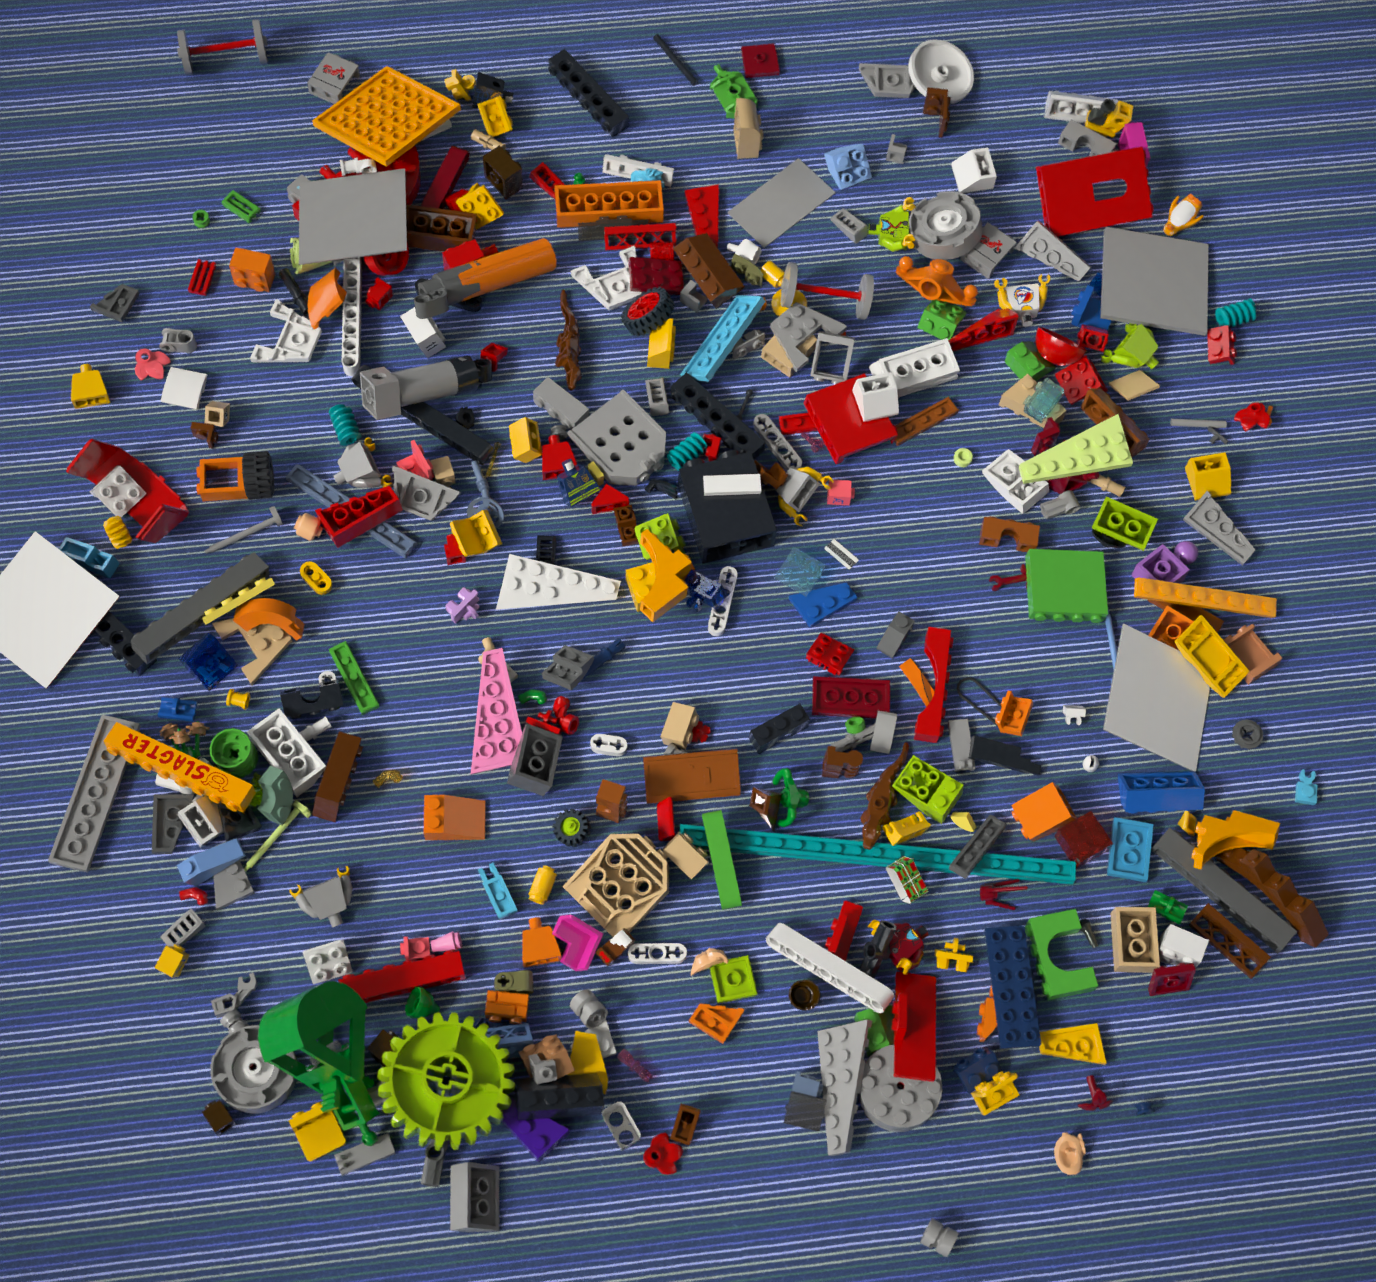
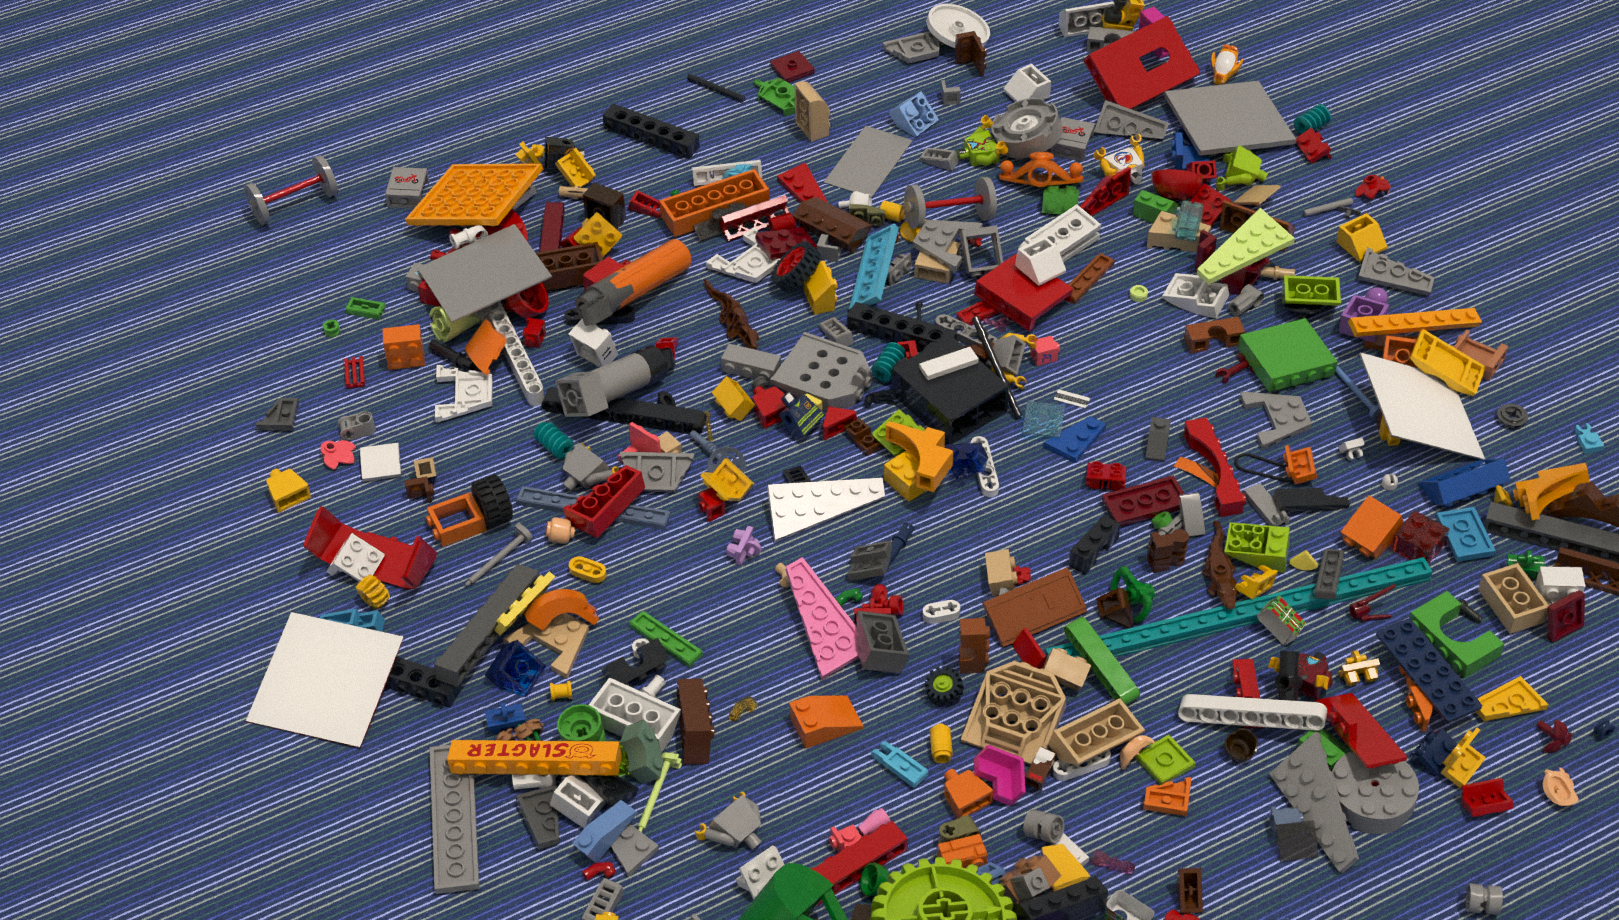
camera: 15 degrees left, 20 degrees down
none -> black bar [972,316,1022,419]
none -> tan slope [1048,699,1145,766]
none -> light grey wing [1240,392,1312,450]
none -> red bracket [1461,778,1513,817]

